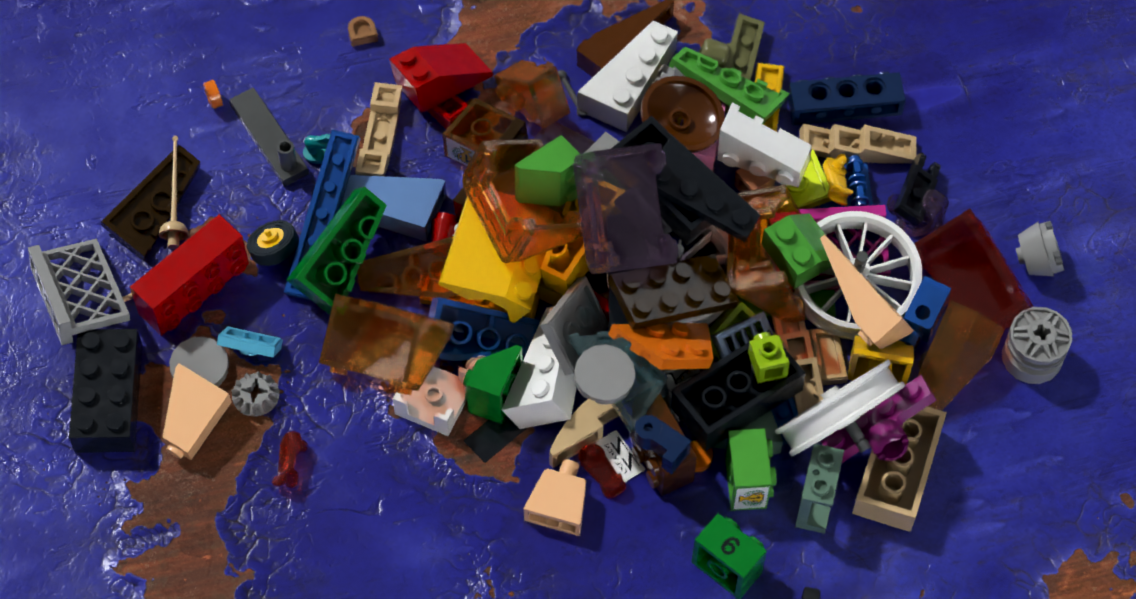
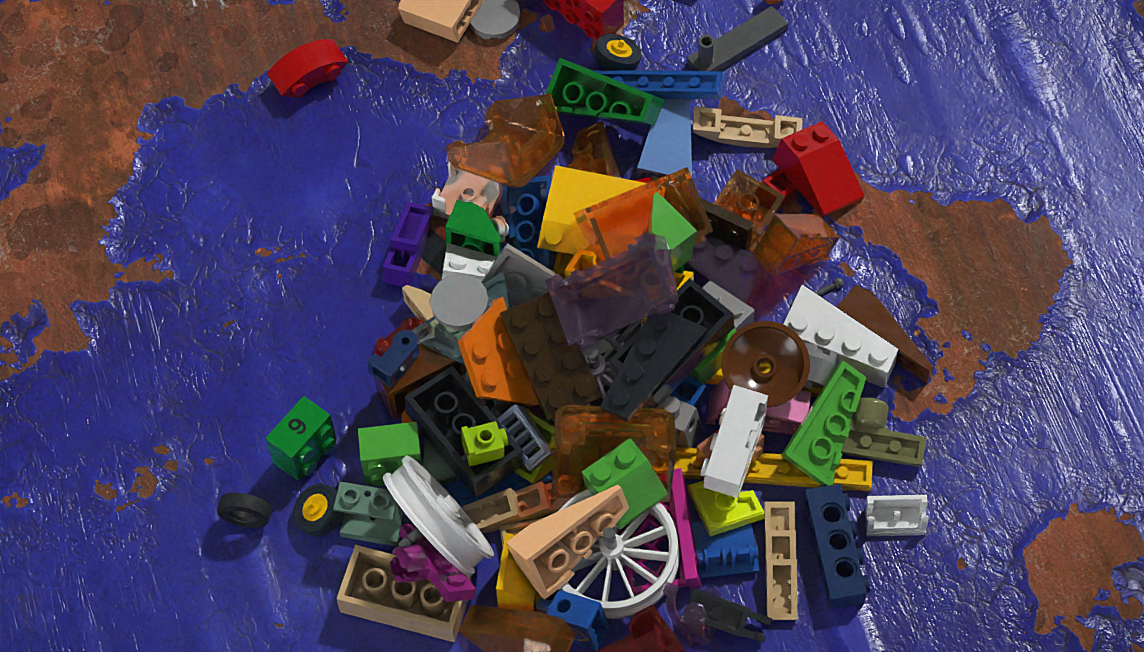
camera: 90 degrees right, 0 degrees up
medium azure plate [217,326,283,358] -> none
light grey gear [231,371,280,416] -> none
clear red piece [272,431,308,488] -> none
teal piece [303,134,330,164] -> none
medium nougat tile [348,16,378,47] -> none
light nougat torso [524,459,586,536] -> none
yellow piece [823,154,853,206] -> none
none -> red brick [267,39,348,98]
none -> black wheel [293,483,344,537]
none -> dark purple slope [382,202,434,287]
none -> white hinge [864,495,928,536]

